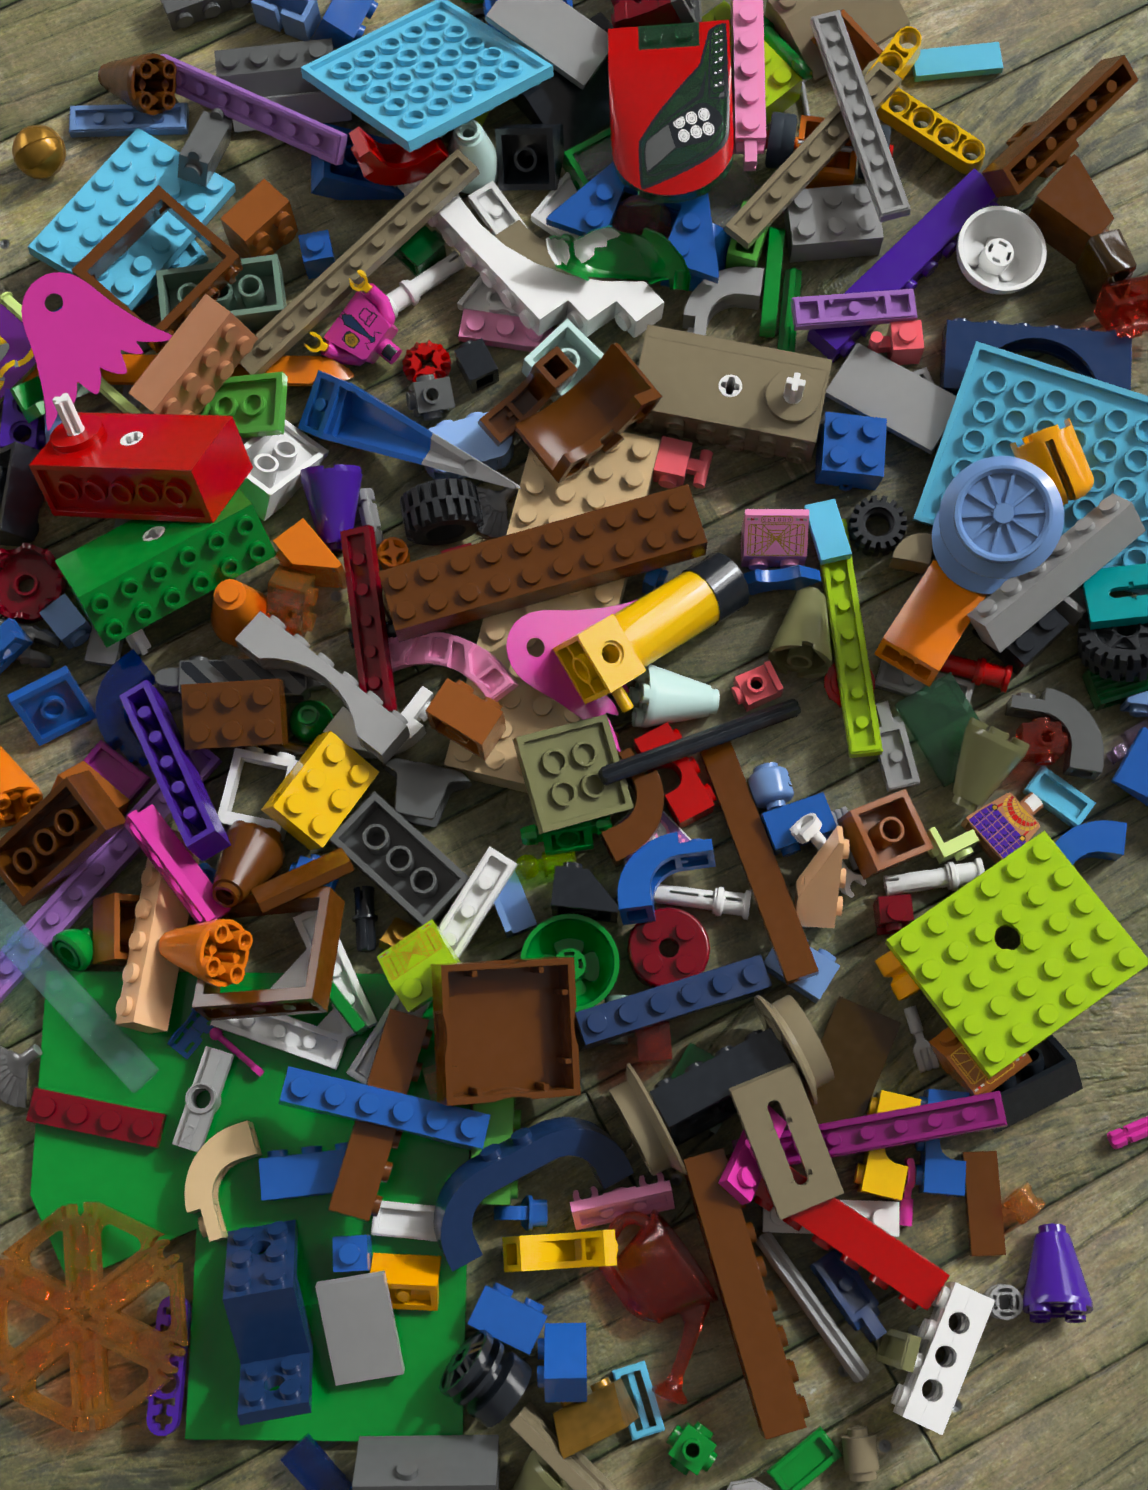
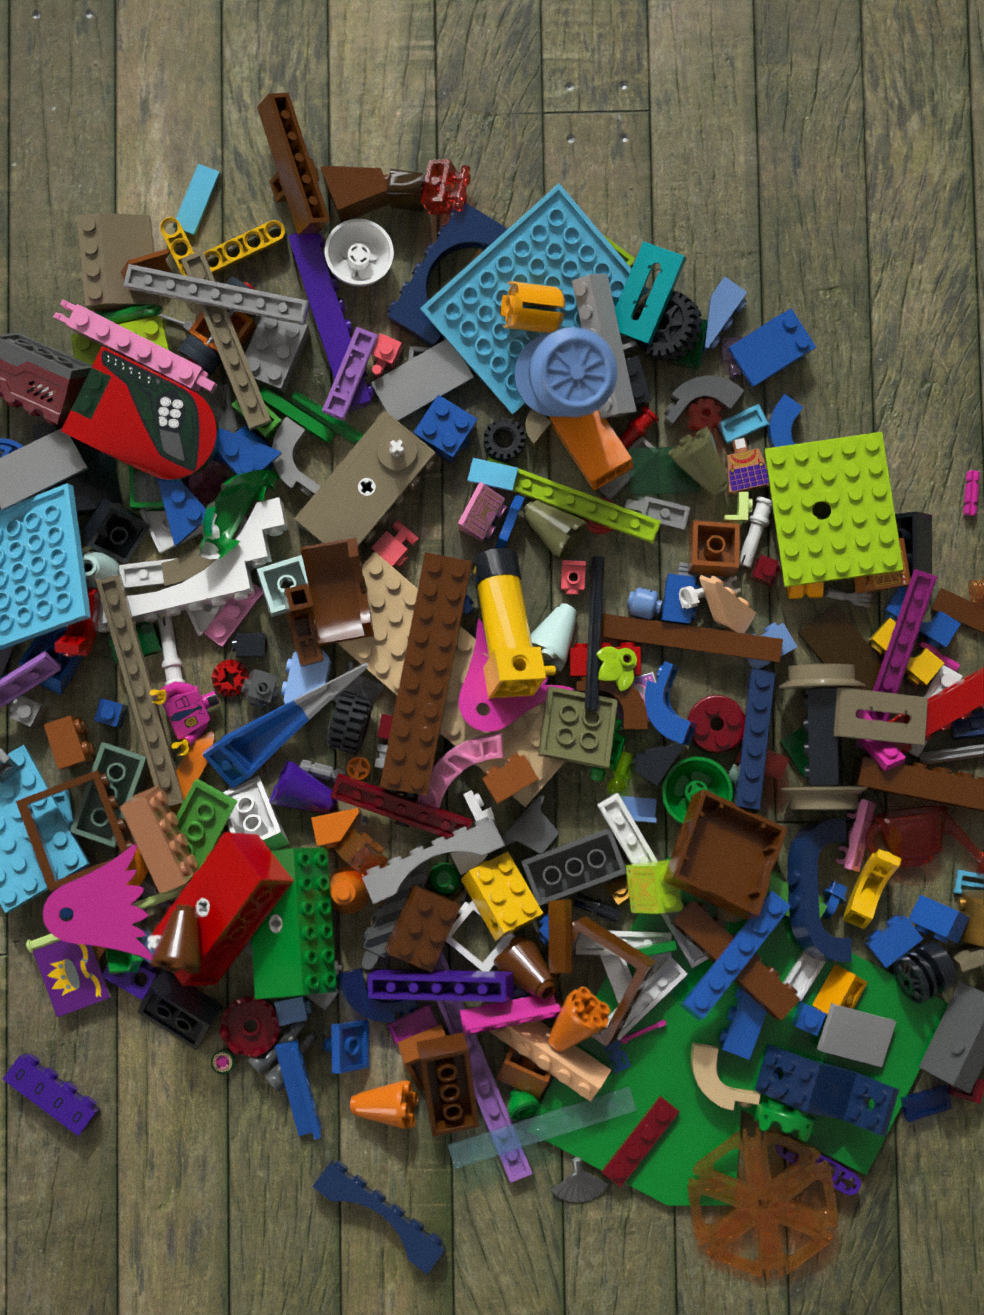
camera: 60 degrees left, 10 degrees up
light grey piece [172,1046,234,1152] -> none
white pin [654,884,751,920] -> none
none -> light grey brick [10,696,47,728]
none -> reddish brown cone [151,904,201,974]
none -> lime plate [596,646,637,692]
none -> green plate [754,1099,816,1141]

